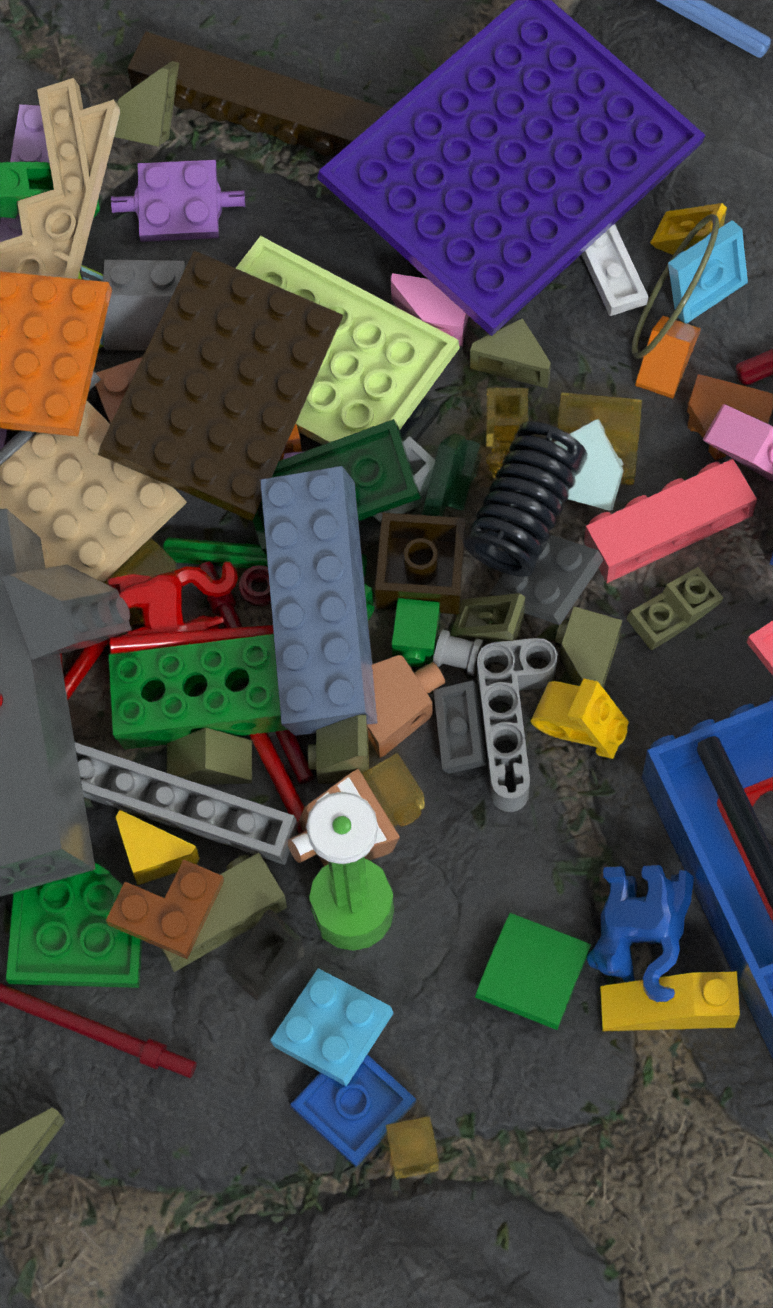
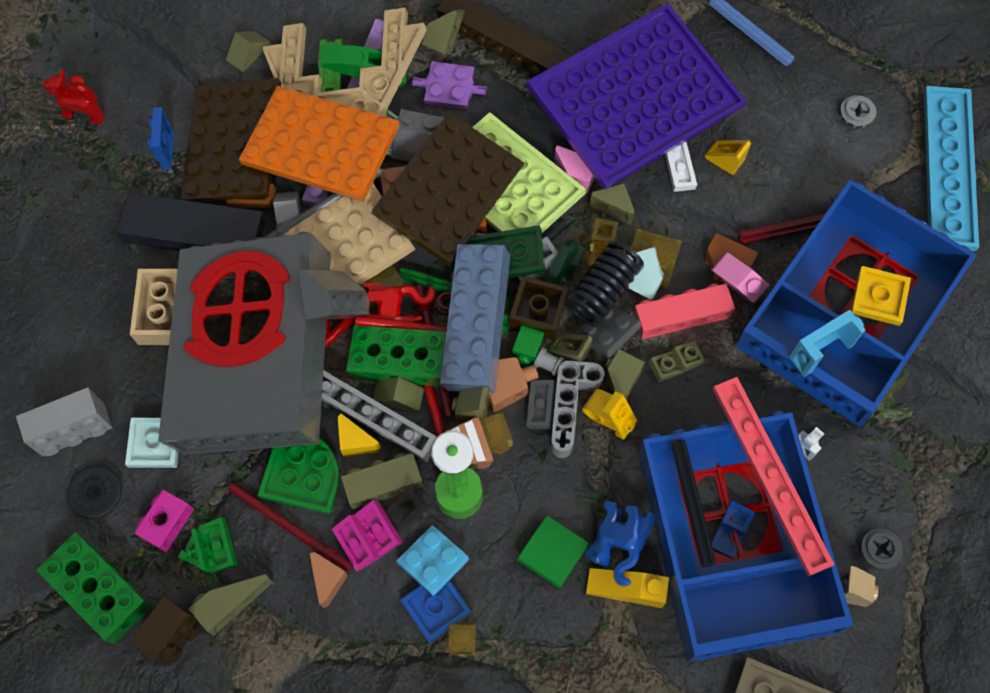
camera: 10 degrees right, 0 degrees up
dark orange plate [106,859,224,959] -> none
olive piece [632,214,719,359] -> none
orange slope [635,316,701,399] -> none
medium azure plate [668,220,748,323] -> none
none -> nougat slope [310,552,348,608]
none -> dark pink slope [332,500,403,572]

